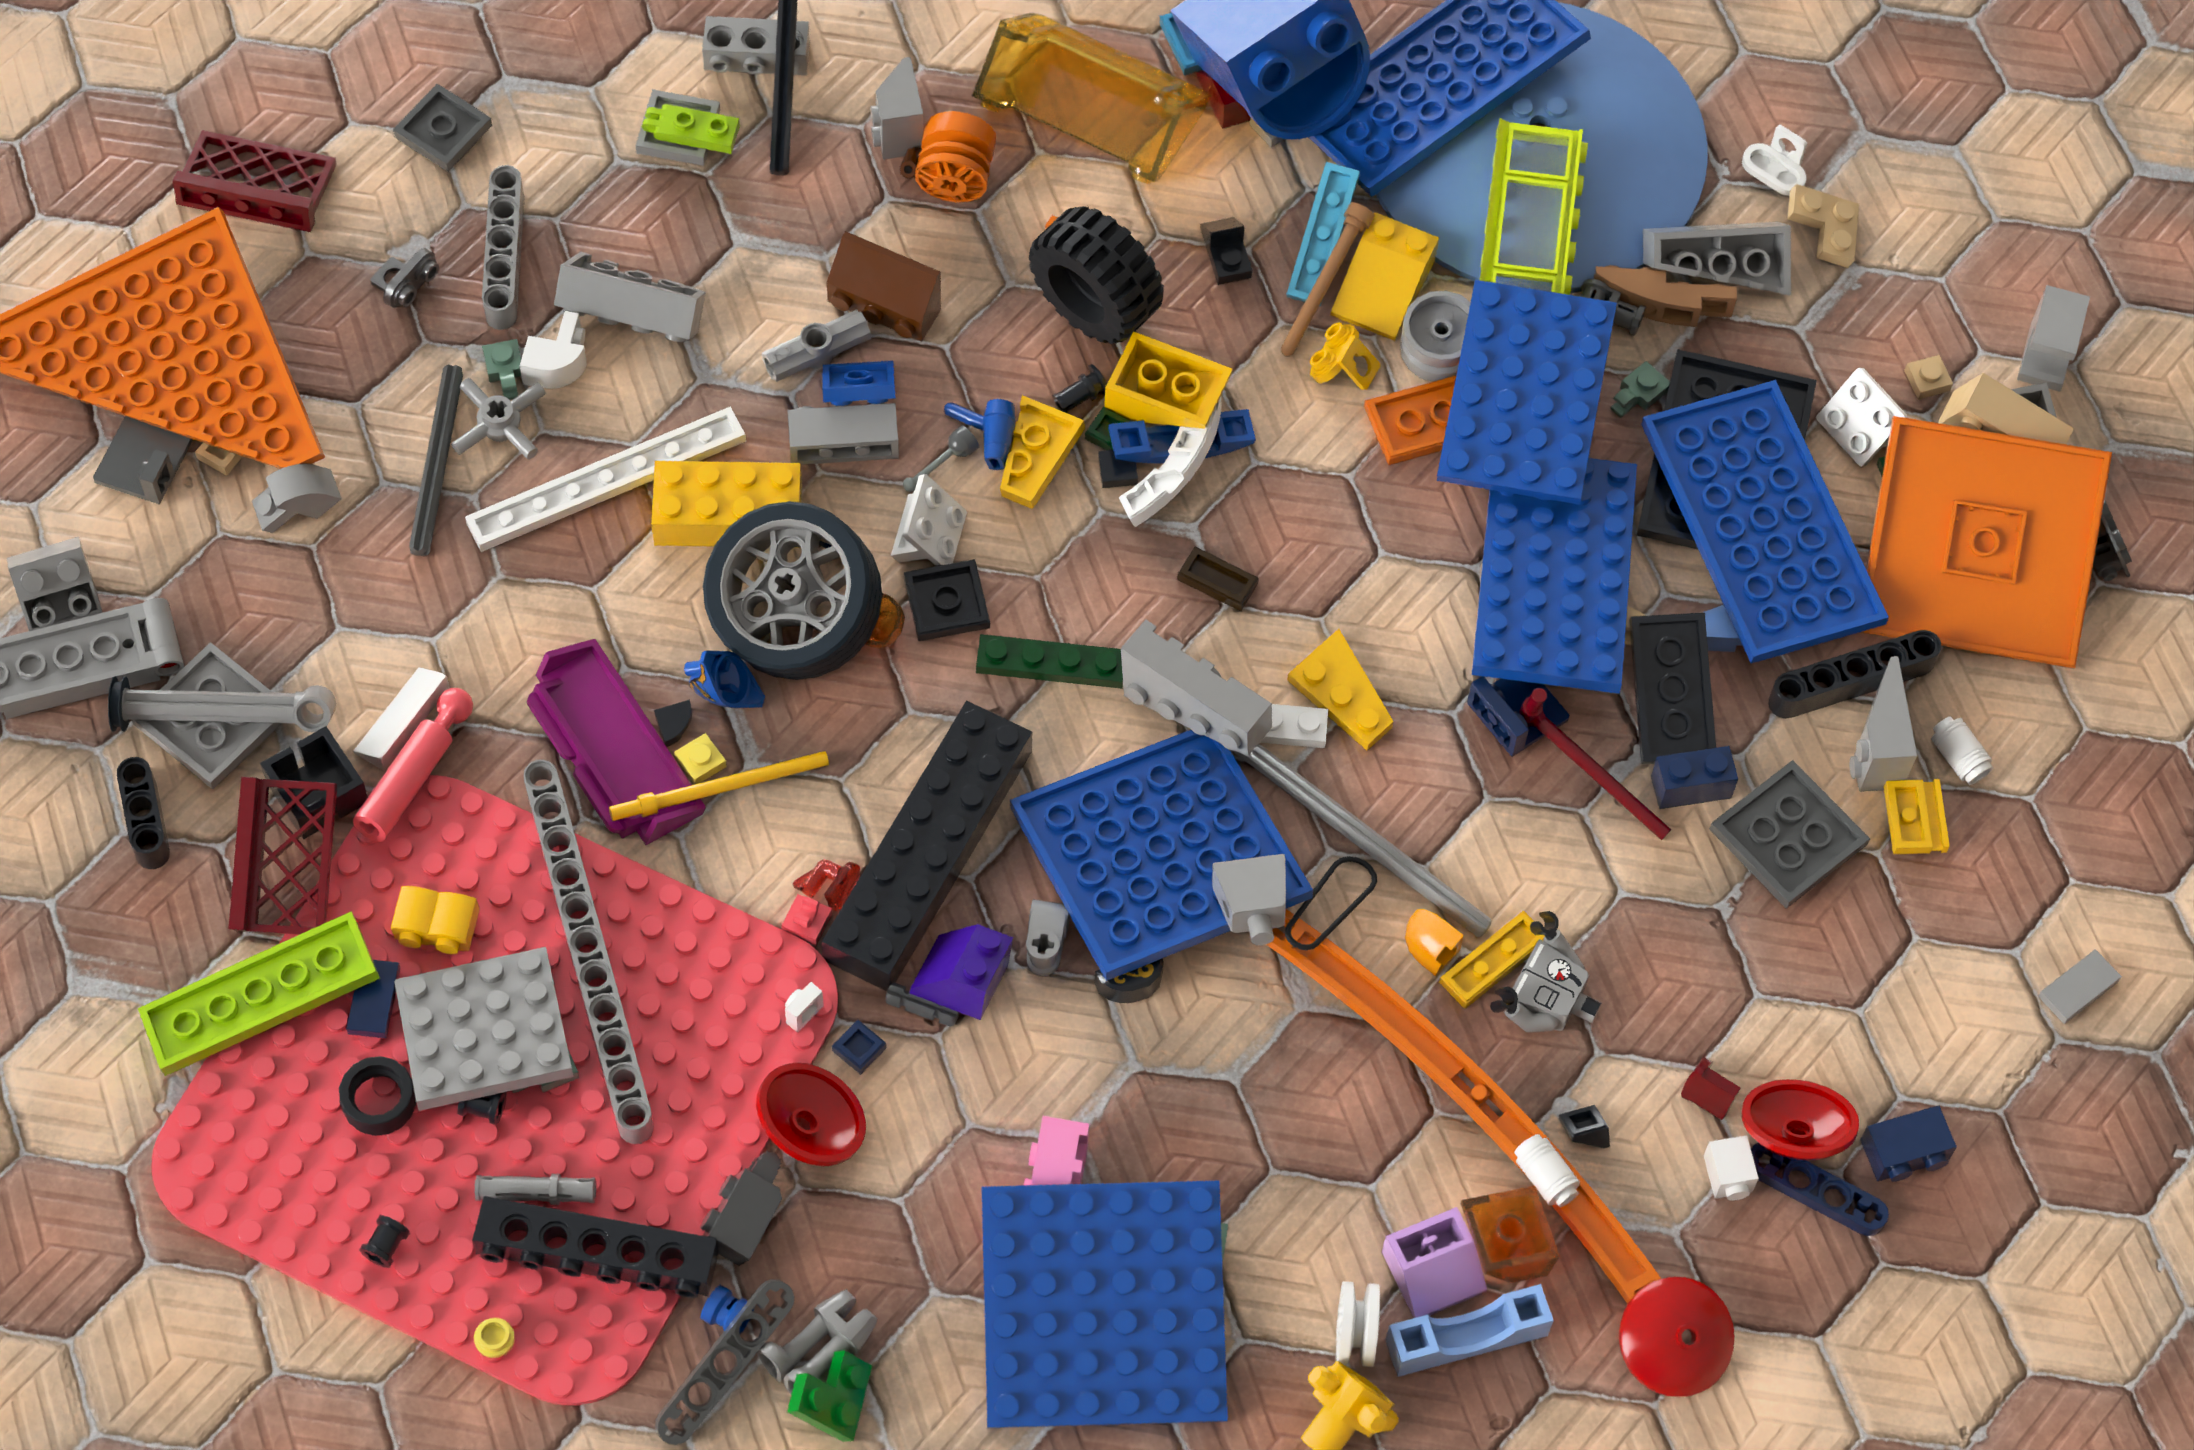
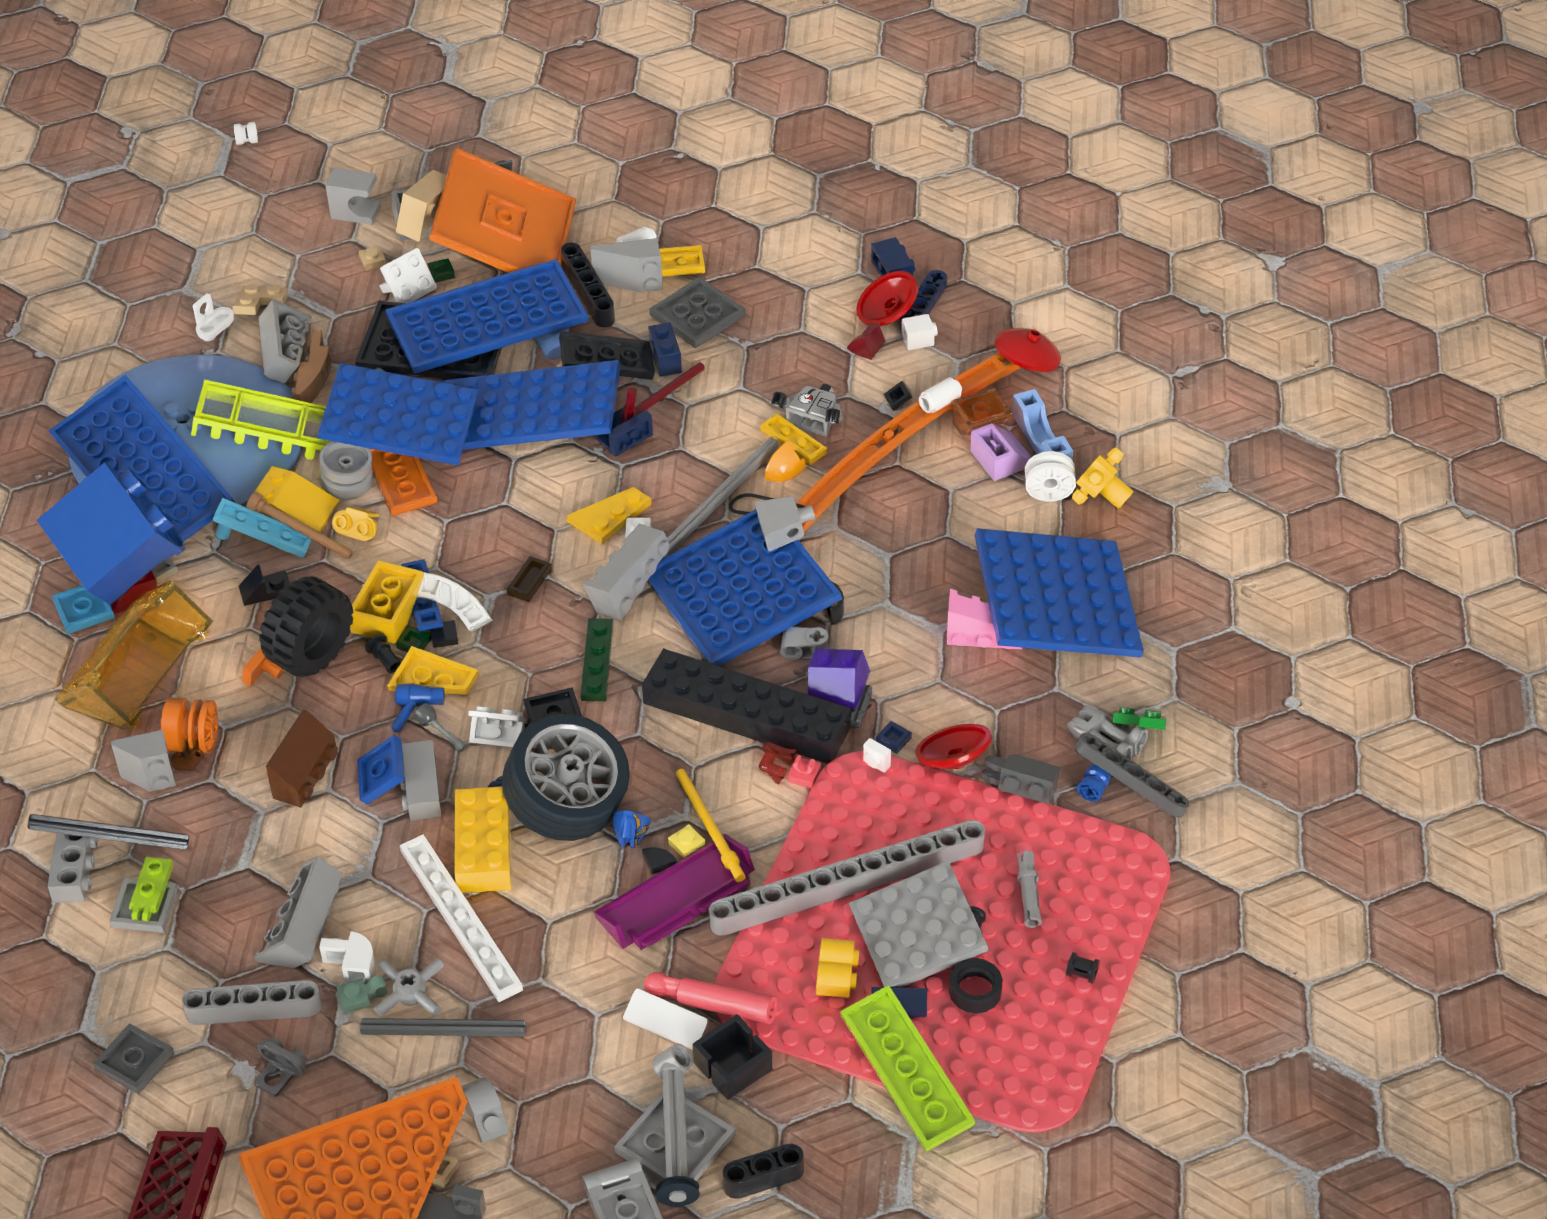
camera: 90 degrees left, 15 degrees down
dark red fence [228,777,337,935] -> none
black brick [472,1196,719,1298] -> none
light yellow plate [474,1318,515,1358] -> none
light grey piece [762,310,871,382] -> none
dark grey connector [1580,279,1646,336] -> none
light grey tile [2038,949,2122,1024] -> none

